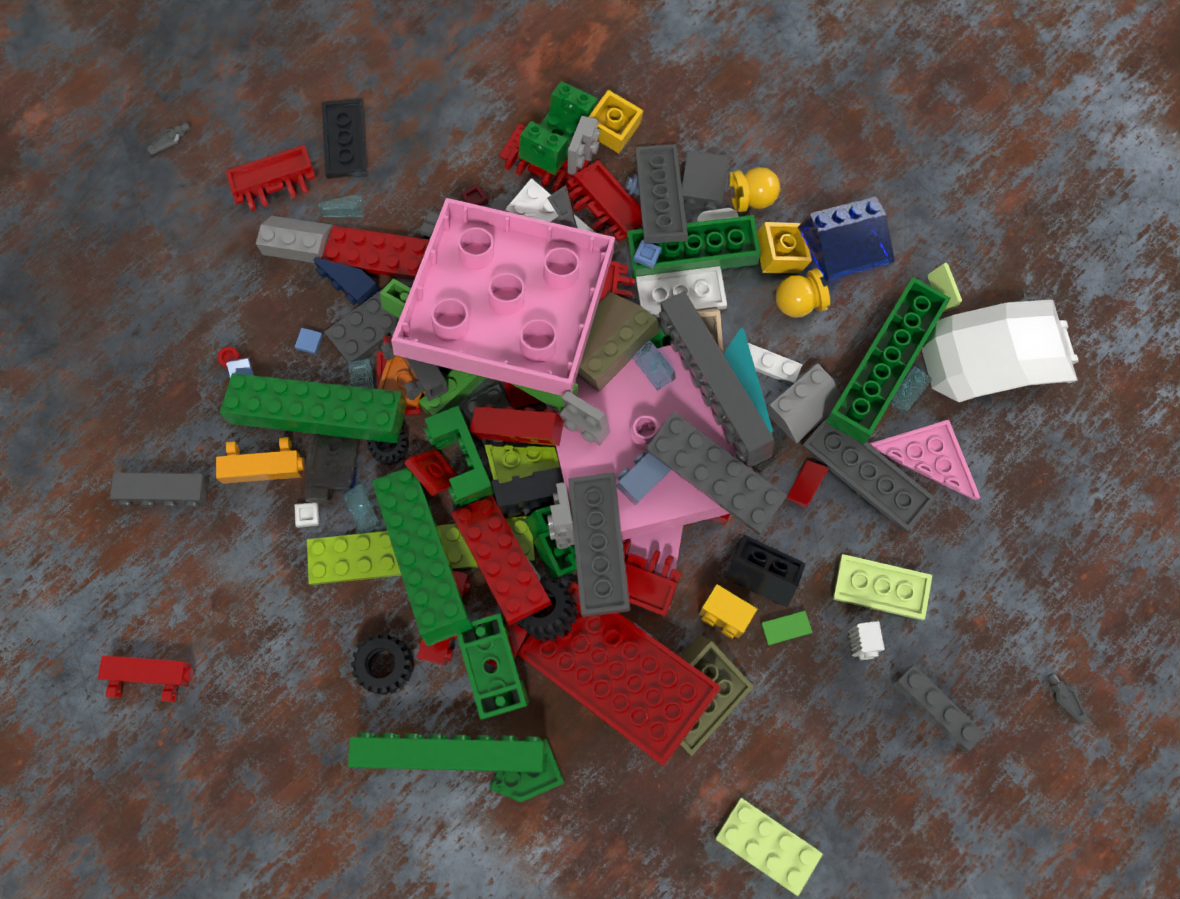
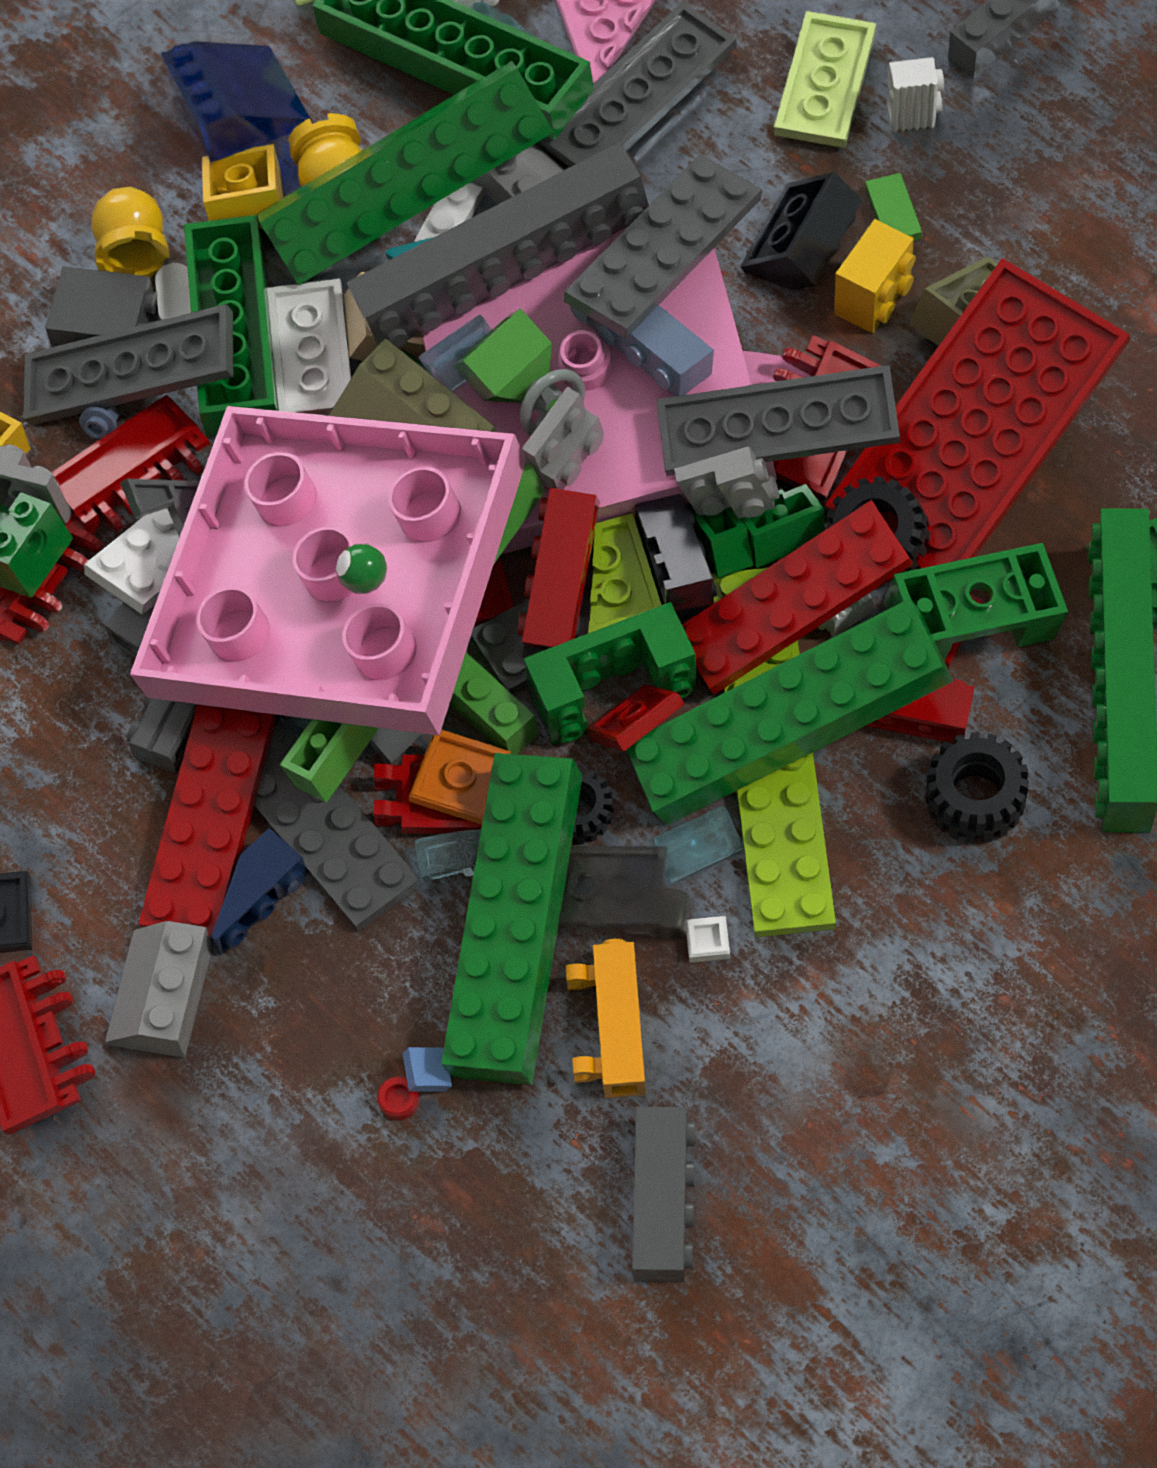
camera: 85 degrees left, 10 degrees down
red brick [98,656,194,702] -> none
medium blue tile [295,328,323,355] -> none
clear light blue slope [318,194,365,218] -> none
dark grey brick [381,328,448,401] -> none
dark red tile [460,184,489,206] -> none
medium blue tile [633,240,662,269] -> none
red slope [786,460,829,509] -> none
none -> green brick [257,61,554,285]
none -> green piece [336,543,388,594]
none -> bright green piece [453,308,585,436]

